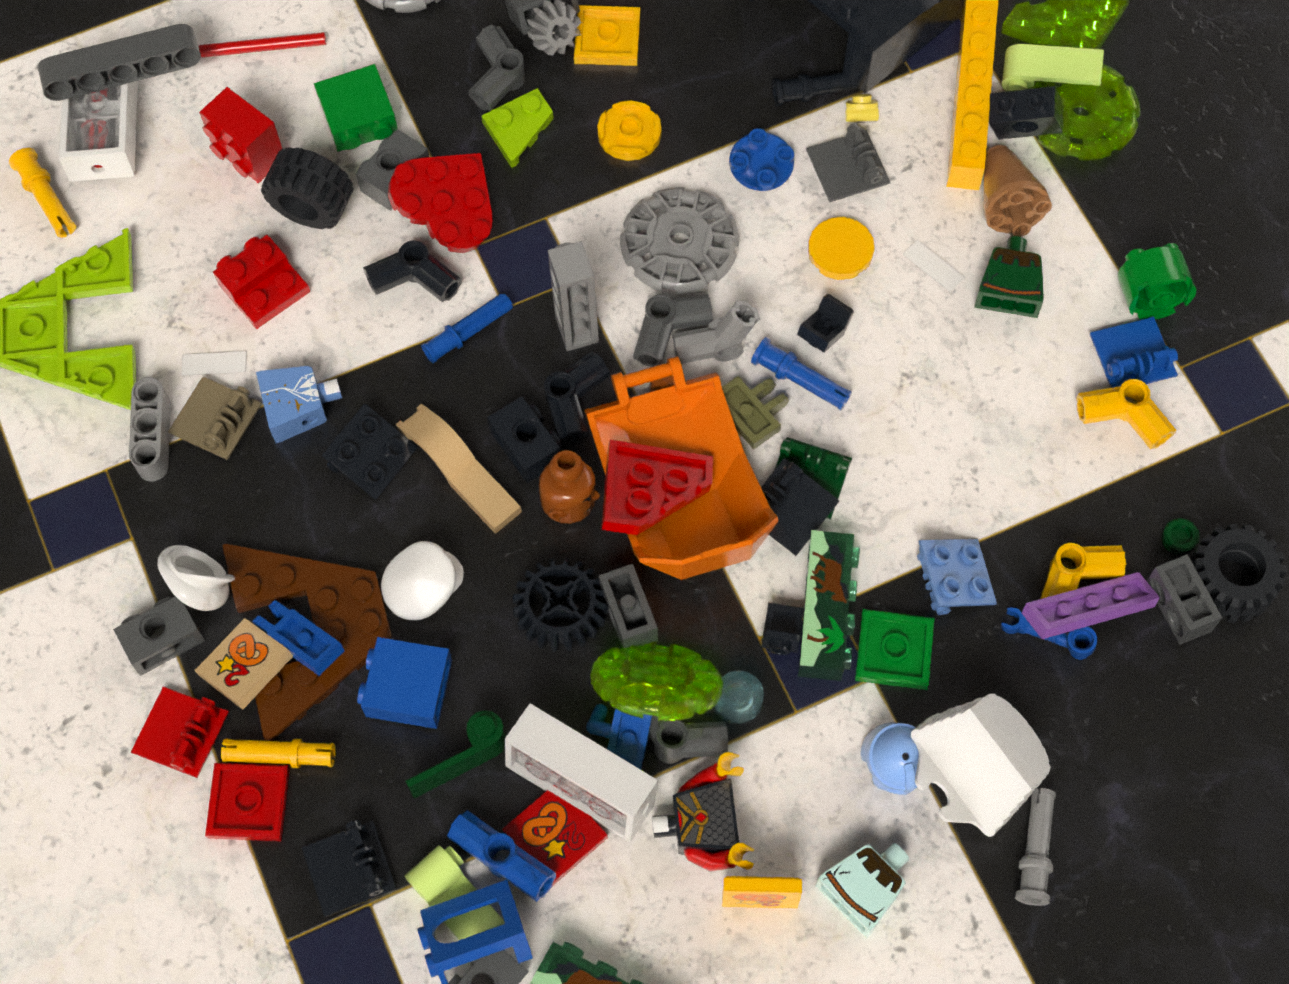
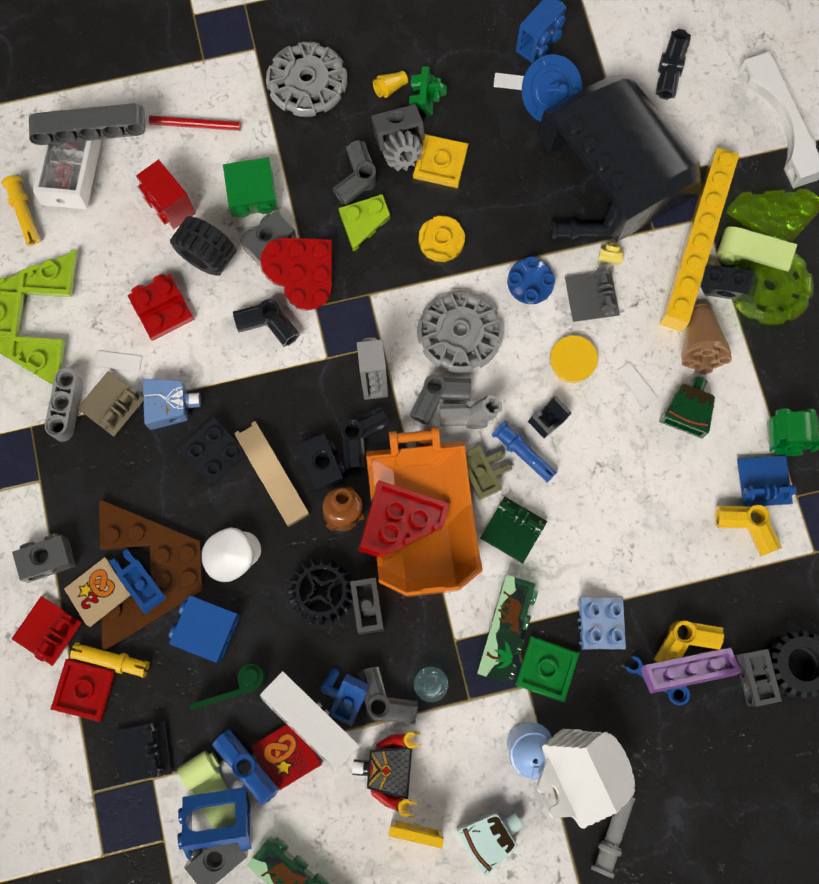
camera: 10 degrees right, 10 degrees up
white piece [158,545,236,611] -> none
blue axle [421,294,513,363] -> none
clear neon green plate [590,641,723,721] -> none
black hinge [761,458,840,556] -> none
black bracket [761,602,804,655] -> none
dark green tile [1161,518,1200,556] -> none

